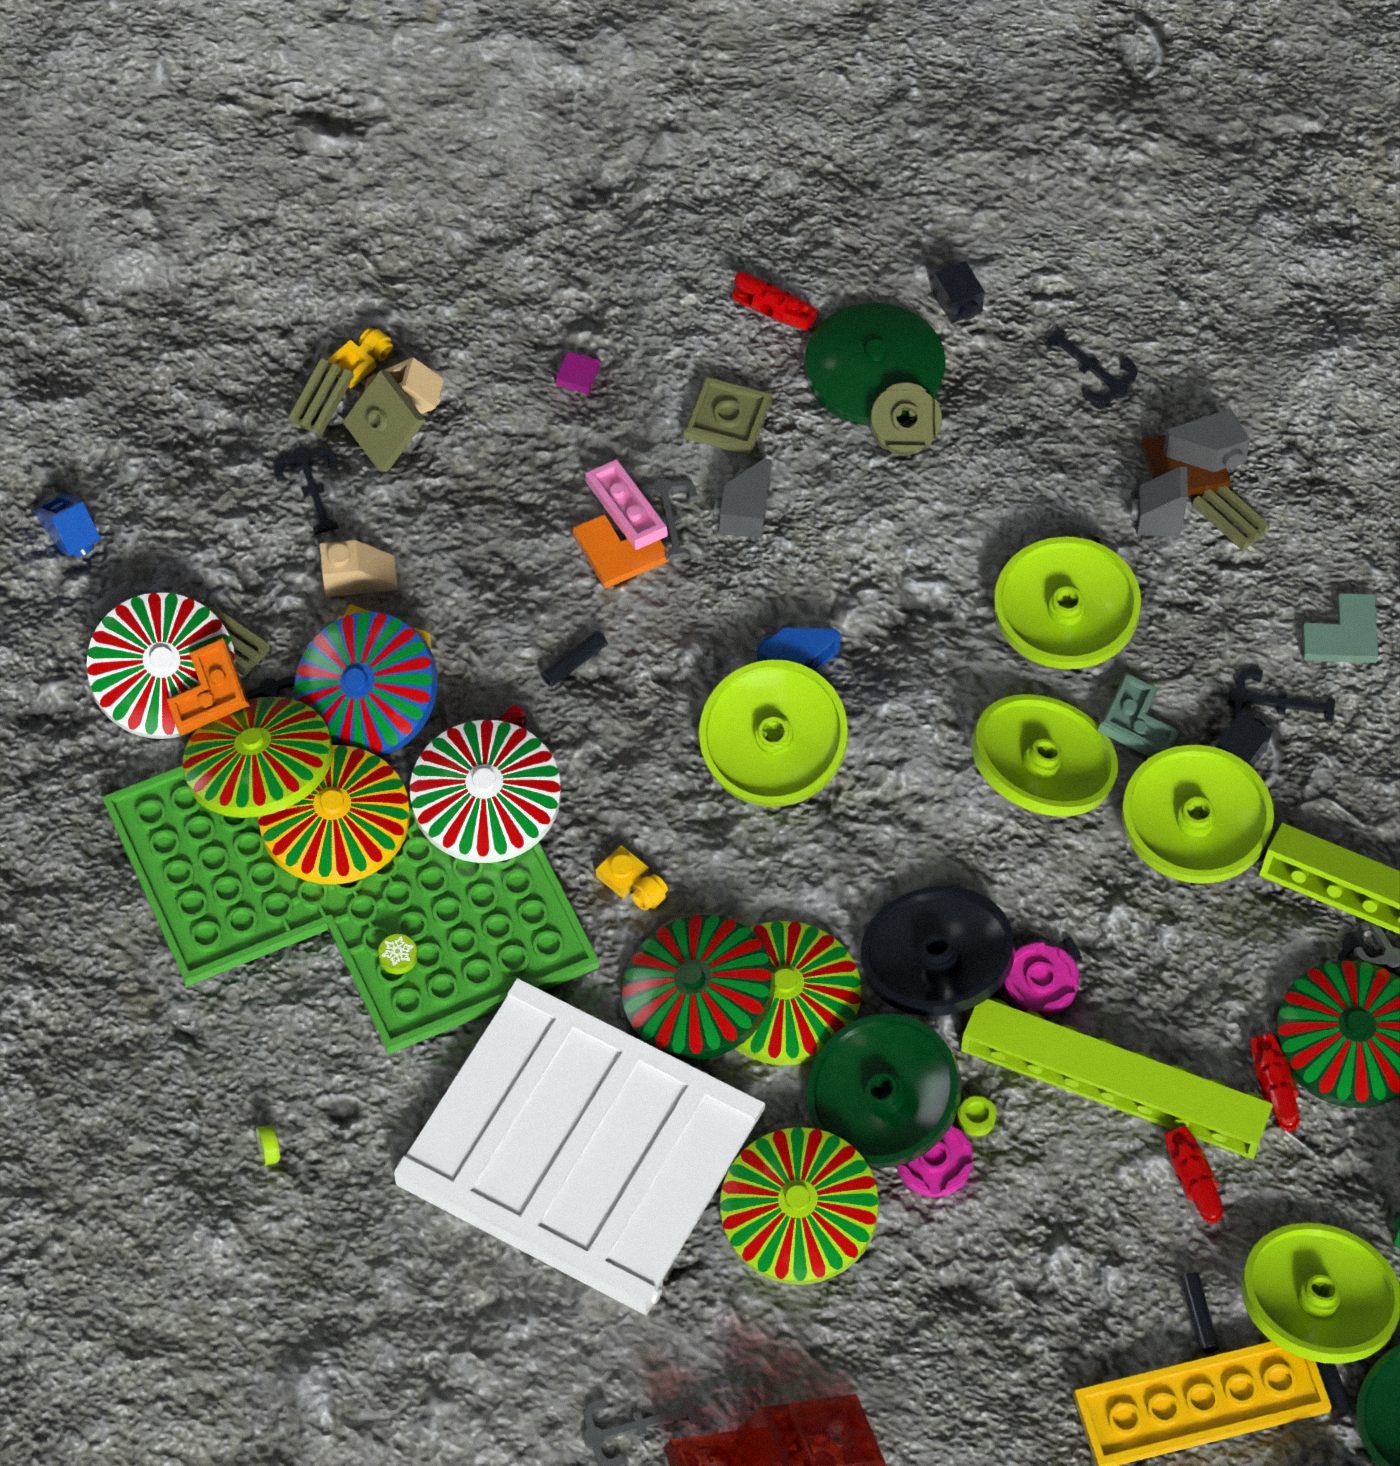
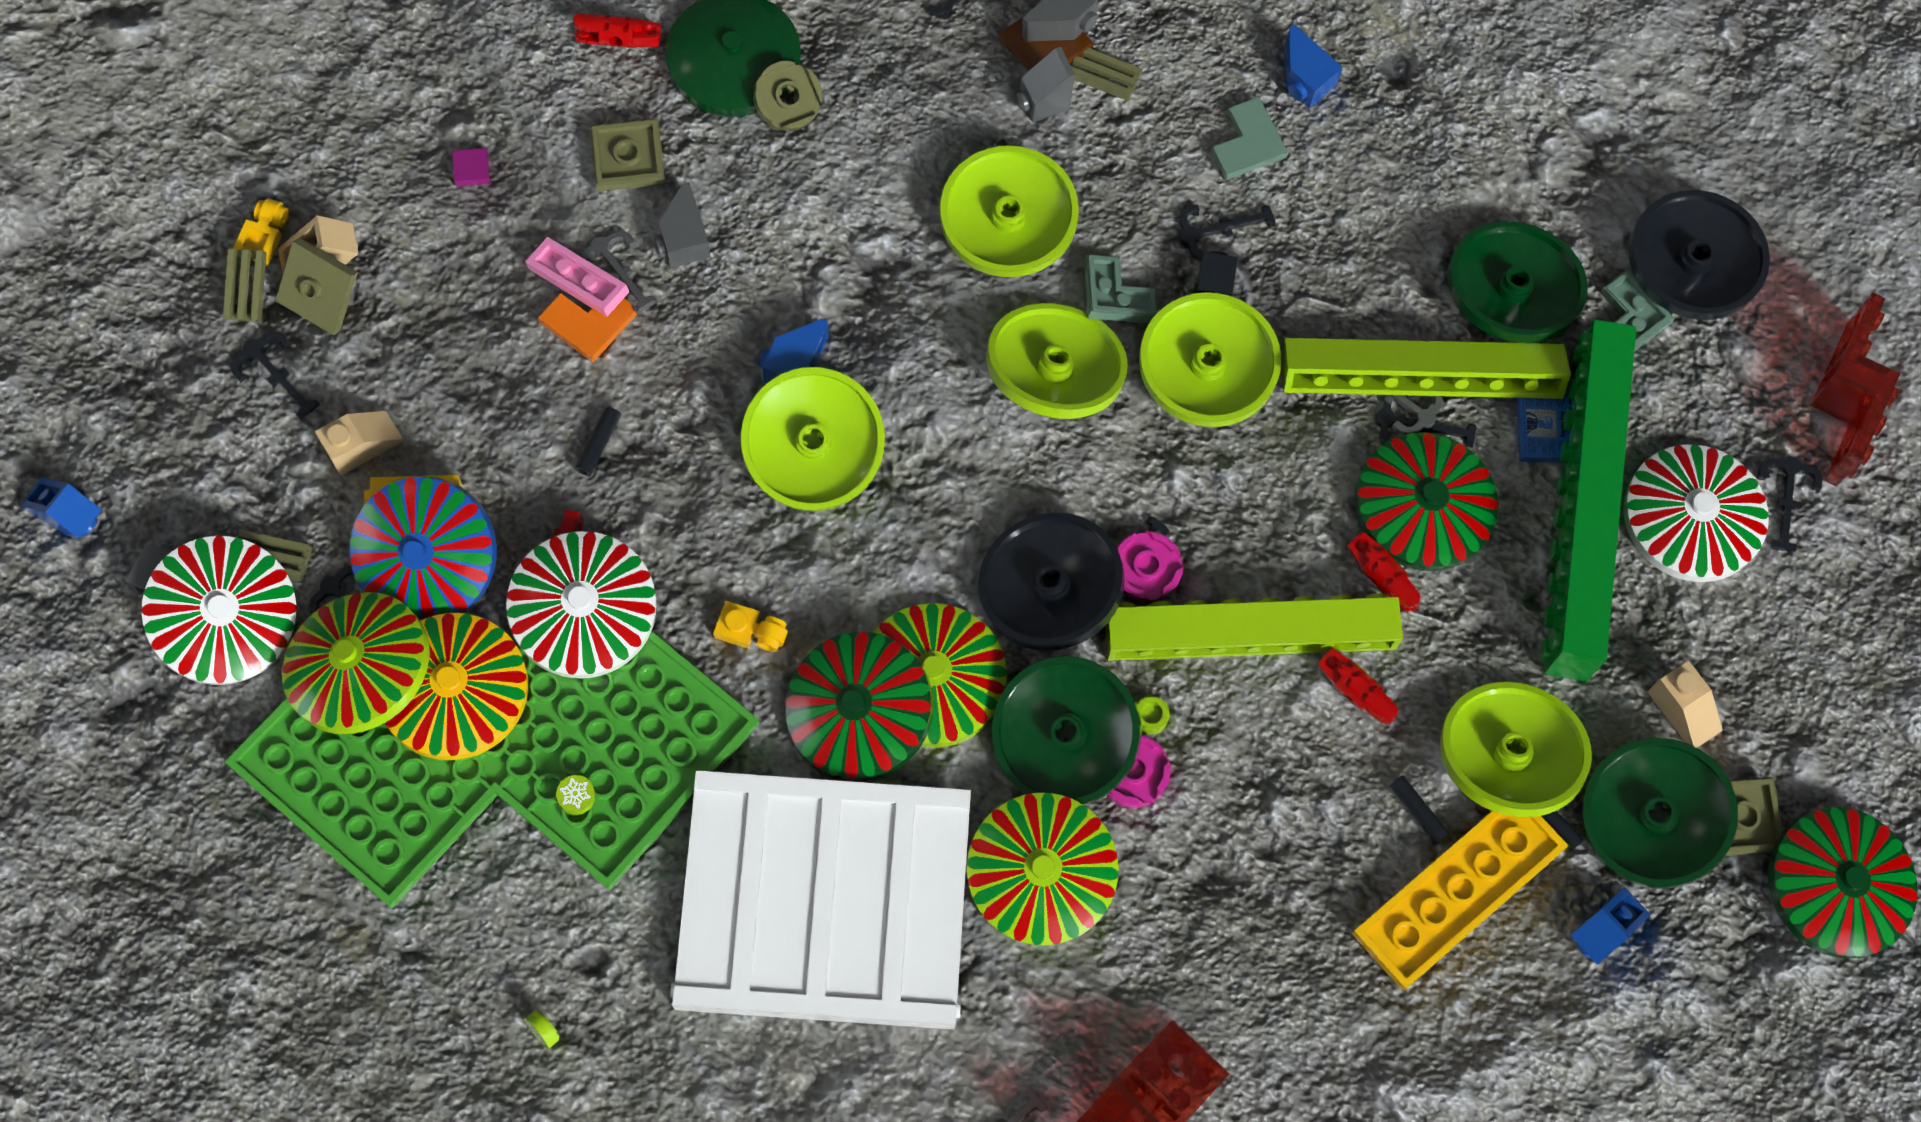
camera: 30 degrees left, 10 degrees up
orange tile [167,638,250,735] -> none

